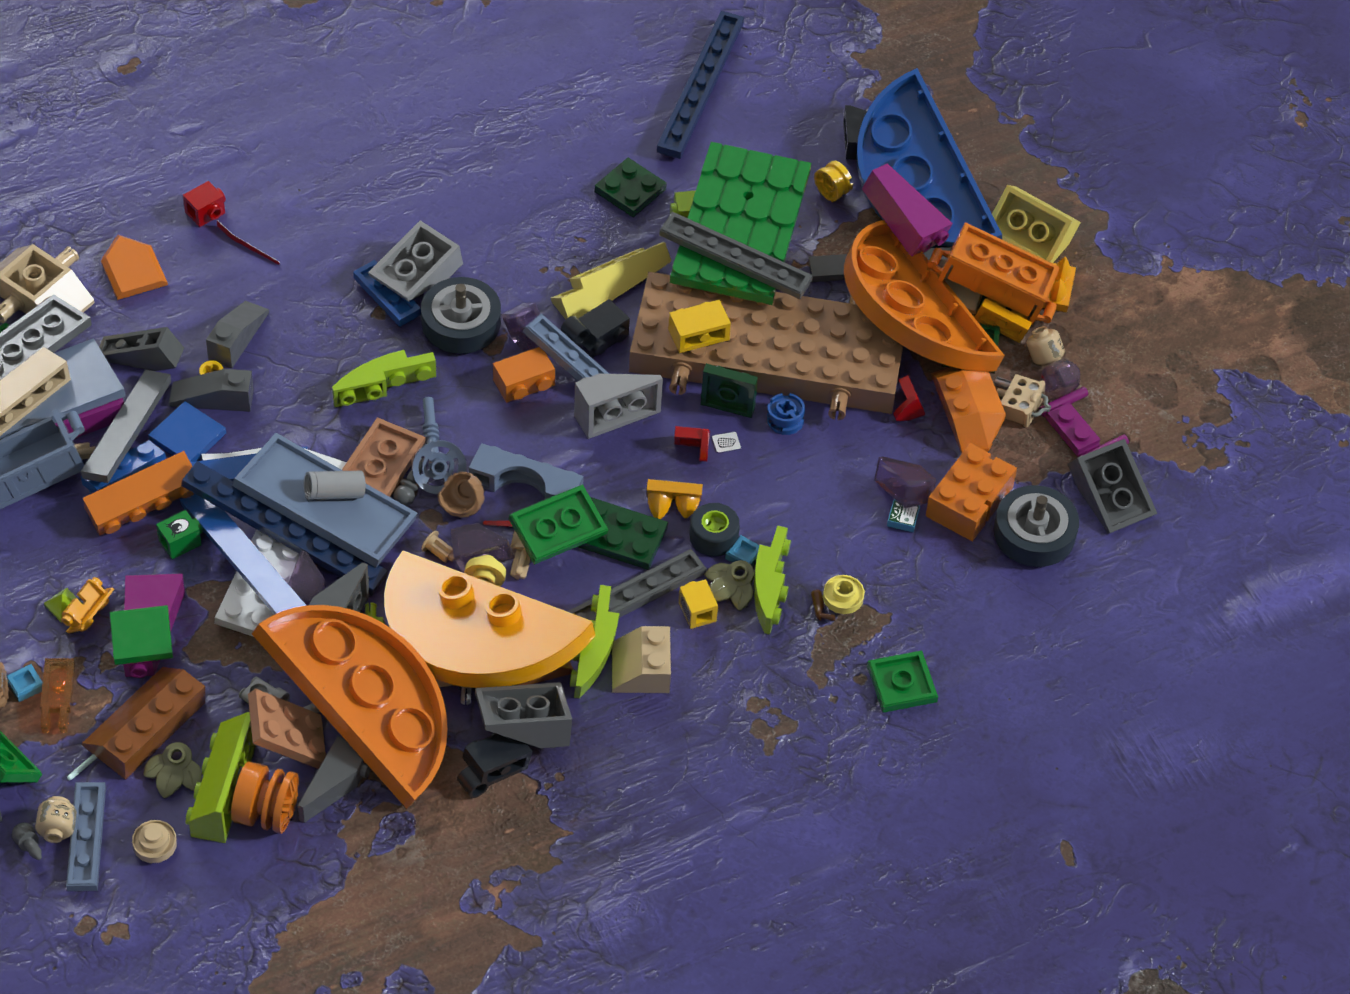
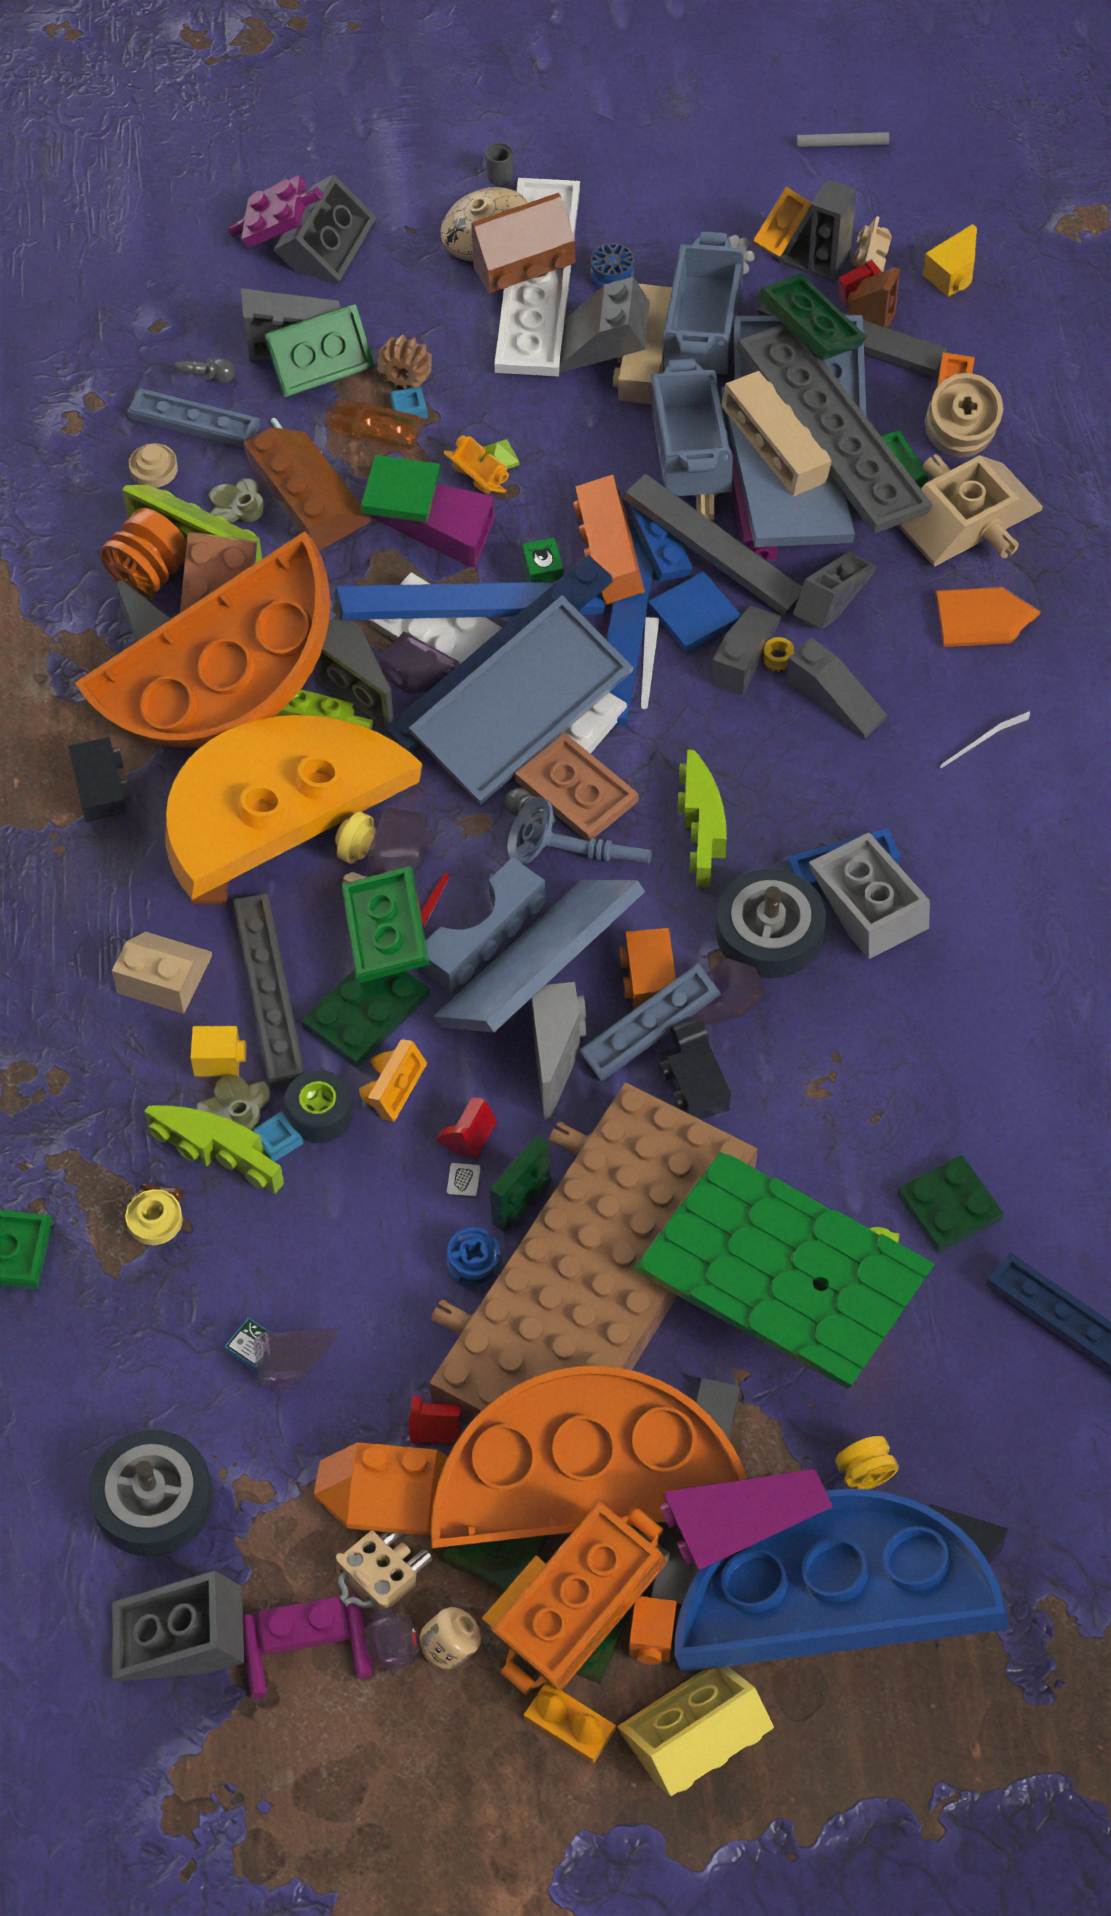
camera: 115 degrees right, 5 degrees up
tan head [35,796,77,843] -> none
red brick [183,181,226,227] -> none
light grey pin [304,470,366,500] -> none
tan piece [421,531,456,563] -> none
medium nougat hair [438,471,484,518] -> none
dark grey slope [475,682,572,748] -> none
light yellow wedge [551,242,671,320] -> none
lime slope [570,585,620,698] -> none
dark grey tile [659,212,813,299] -> none
yellow brick [668,300,731,353] -> none
orange piece [925,443,1017,542] -> none
none -> sand blue tile [433,880,645,1032]

